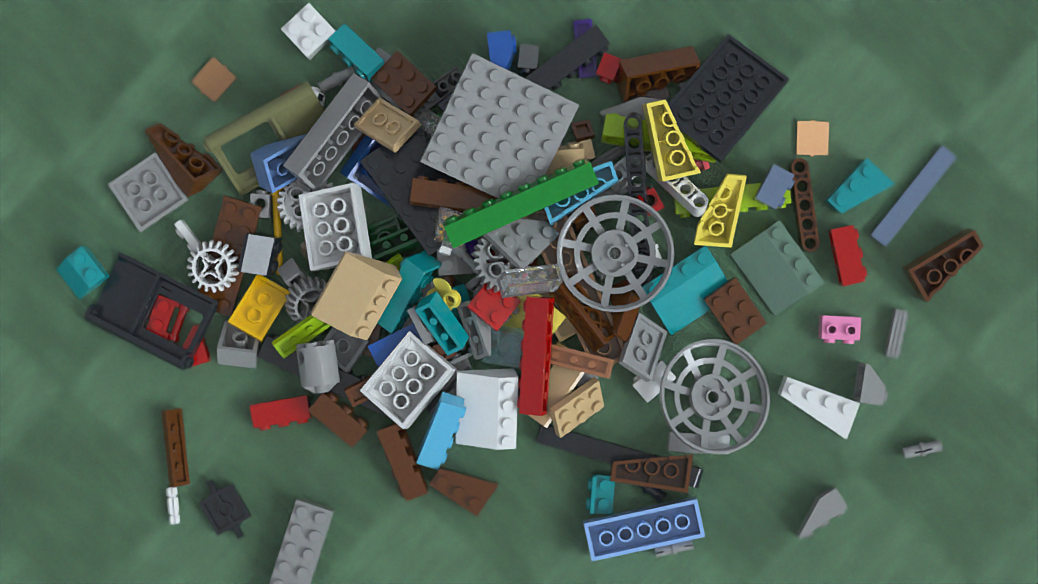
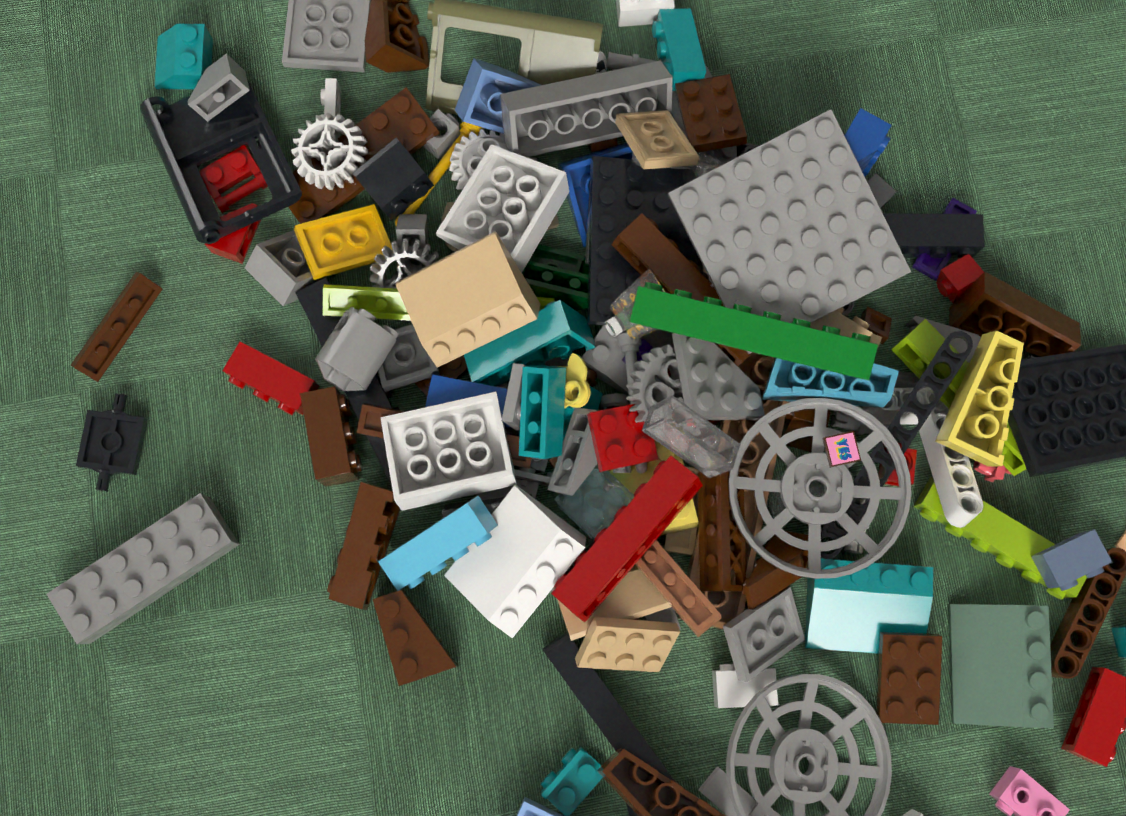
camera: 35 degrees right, 10 degrees down
white axle [166,487,180,525] -> none
light yellow wedge [694,174,747,248] -> none
none -> light grey slope [187,53,250,122]
none -> tile [822,431,861,468]

